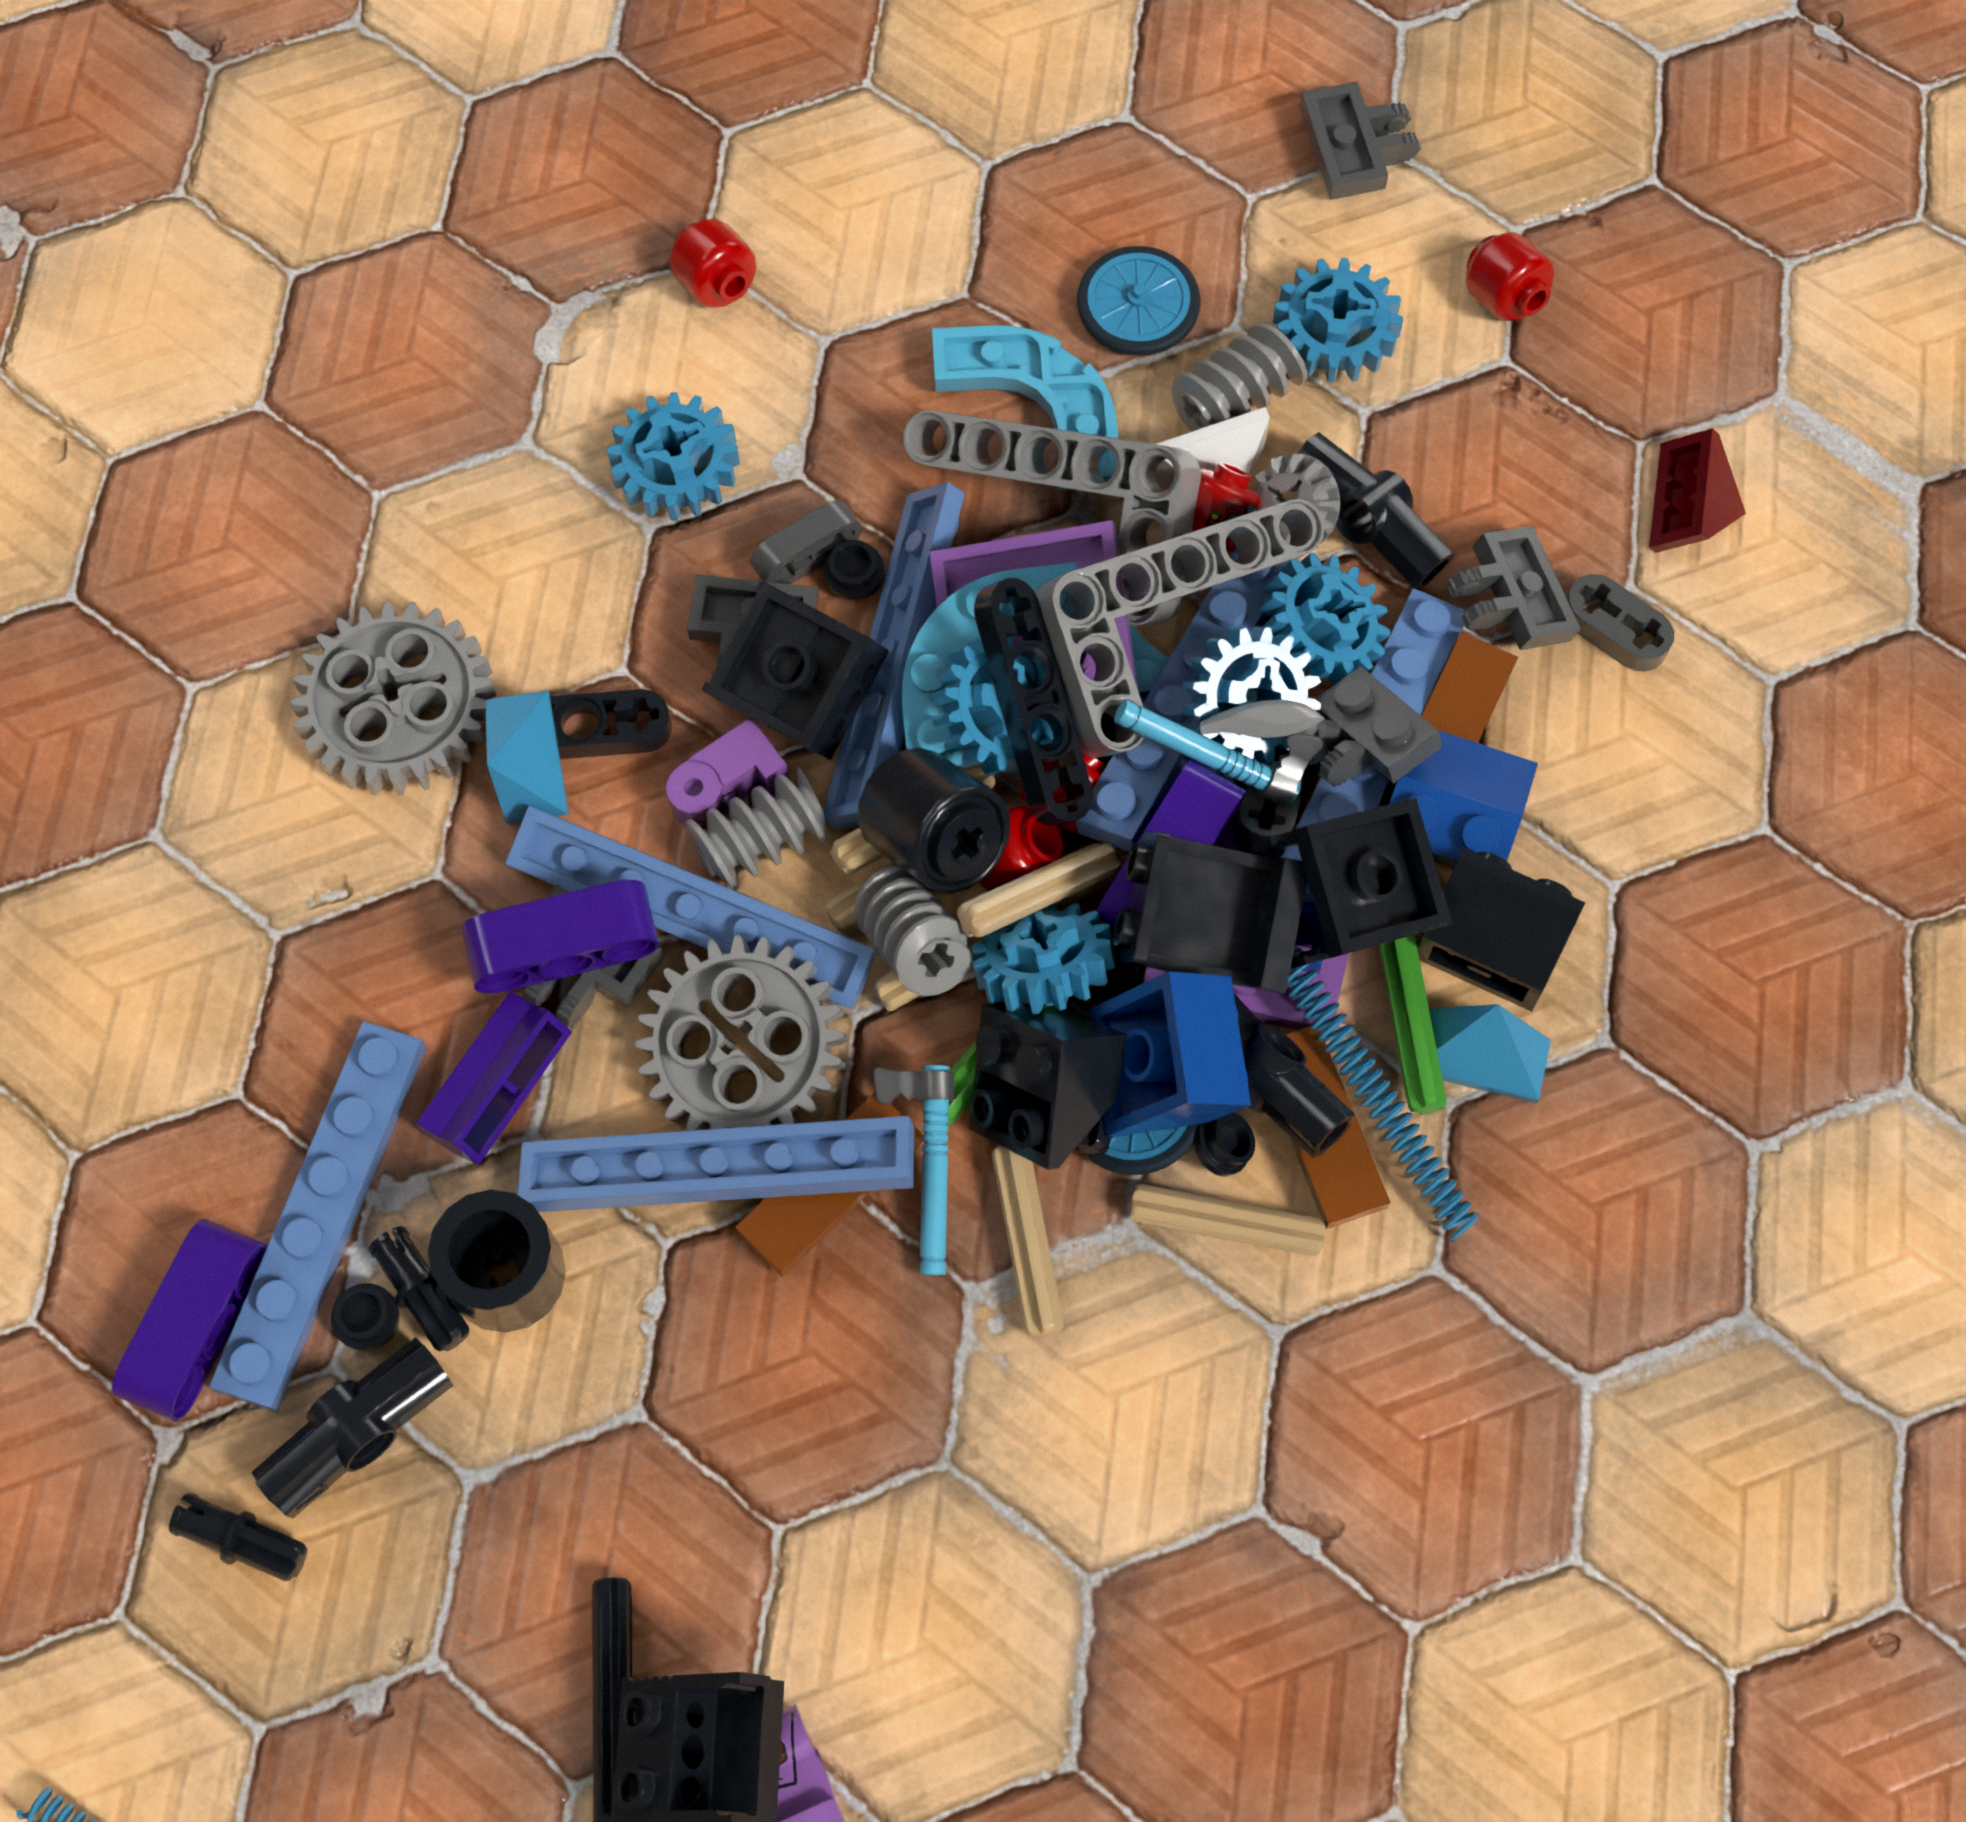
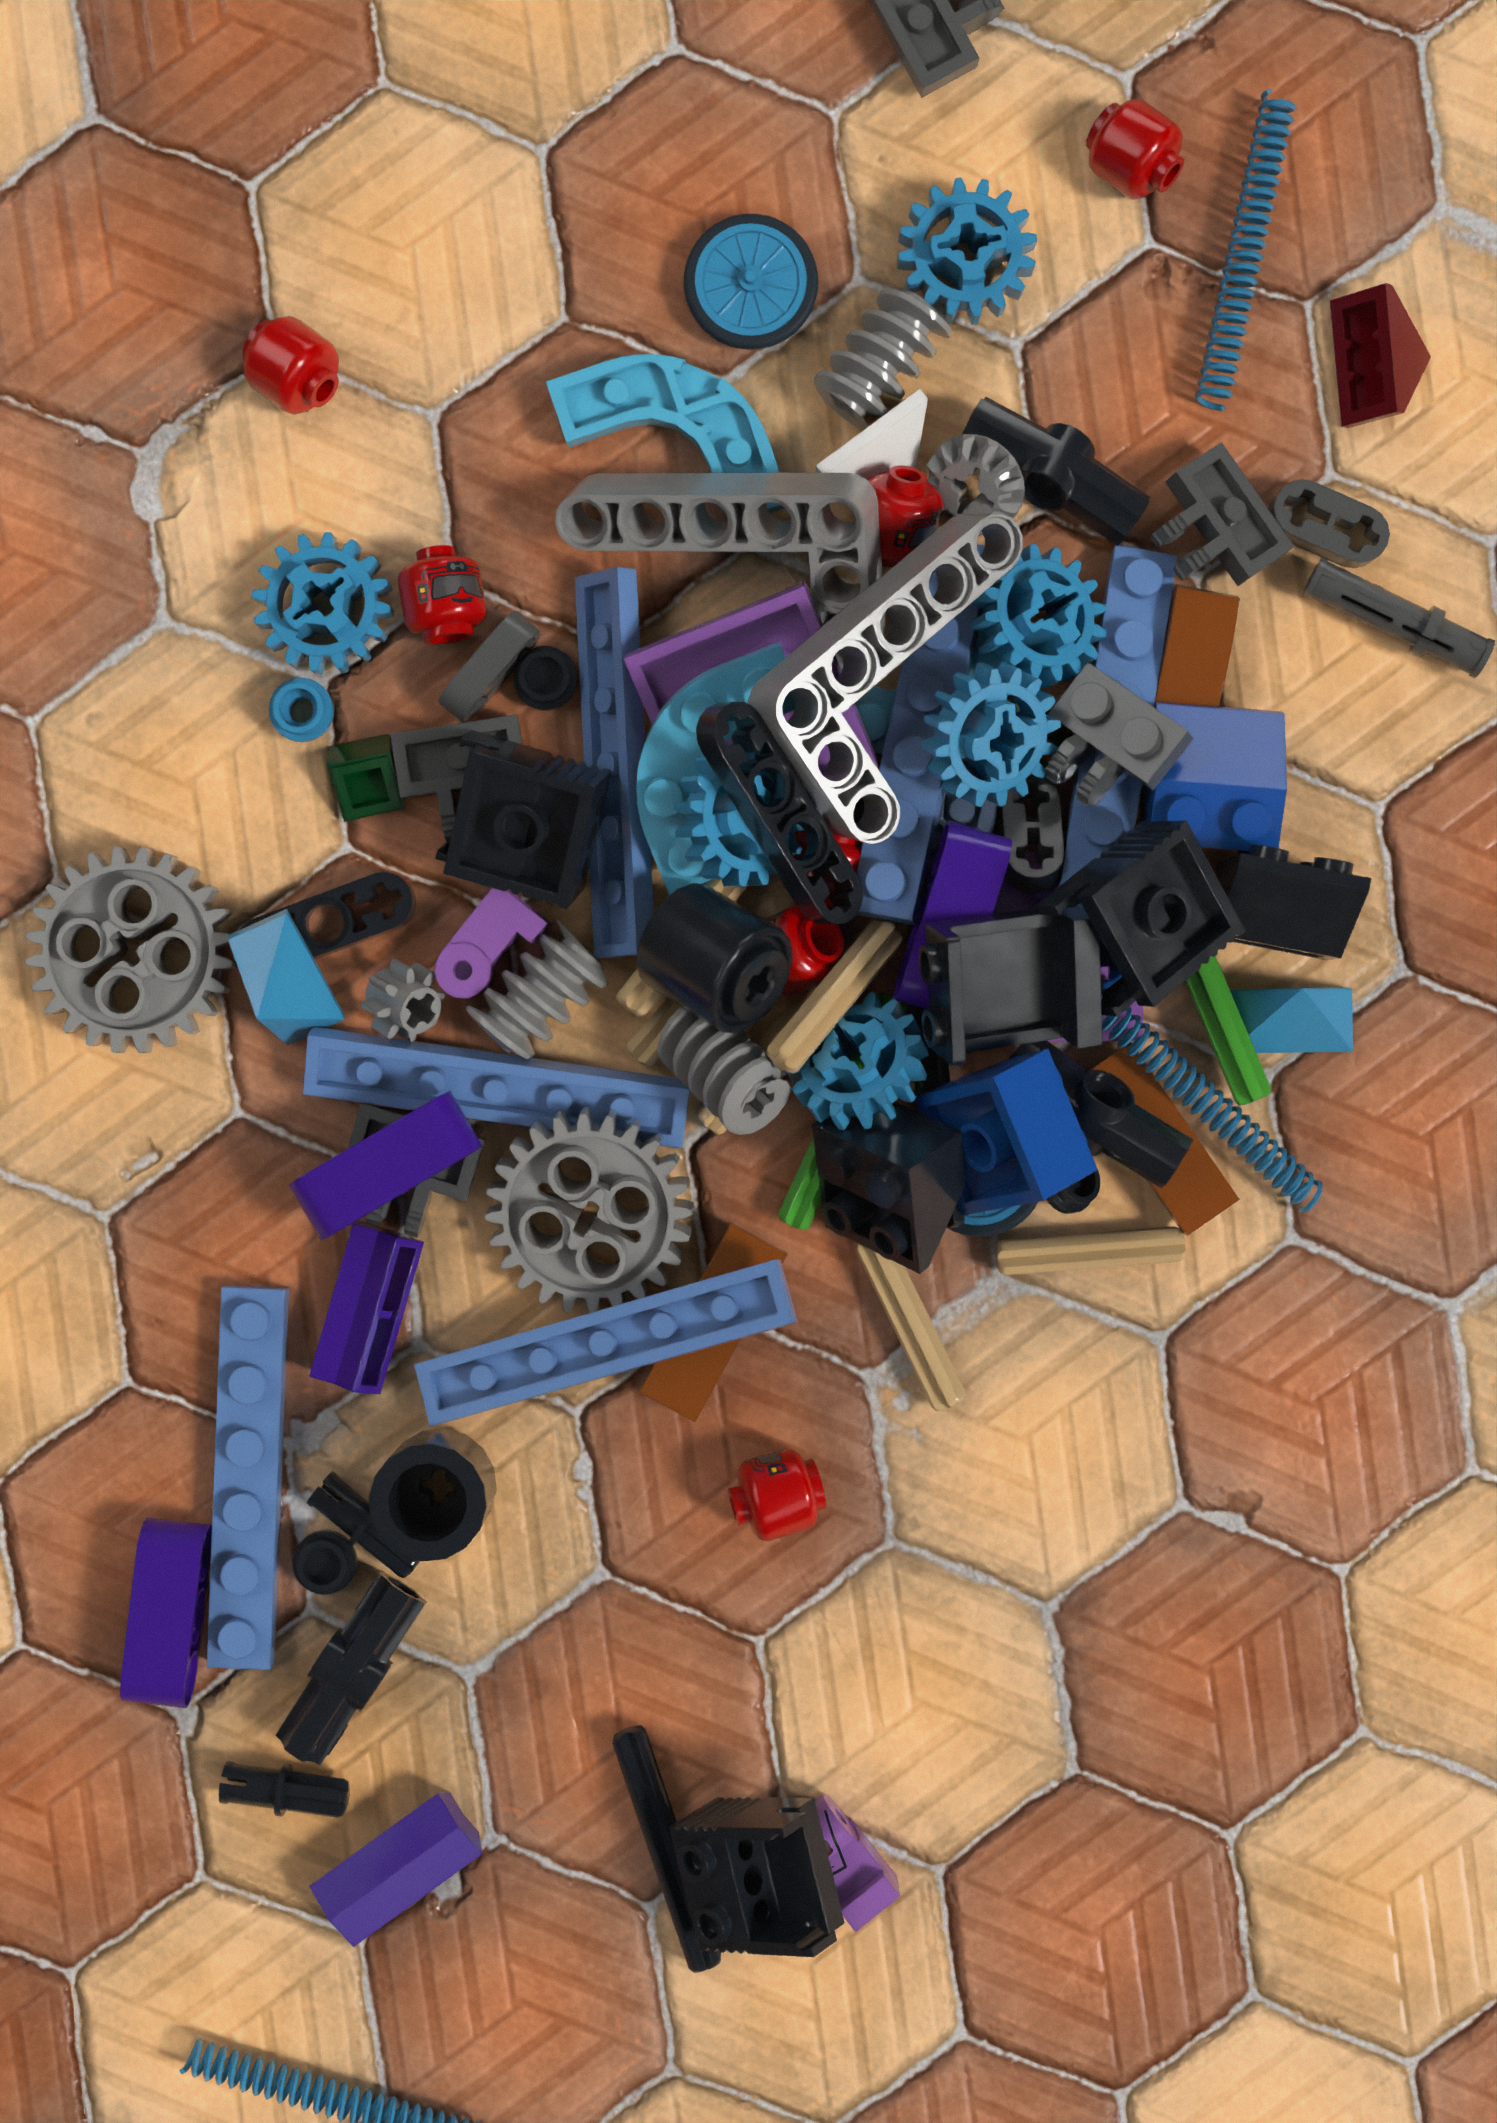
camera: 15 degrees left, 20 degrees up
medium azure piece [873,1065,954,1275] -> none
medium azure piece [1114,699,1323,806] -> none
light grey bar [1200,700,1325,738] -> none
none -> dark azure plate [269,678,334,742]
none -> dark purple piece [309,1792,482,1947]
none -> dark green slope [327,734,406,822]
none -> light grey gear [361,959,445,1042]
none -> red head [397,545,487,645]
none -> red head [728,1449,826,1541]
none -> dark azure piece [1195,88,1297,411]
none -> dark grey pin [1302,557,1495,678]

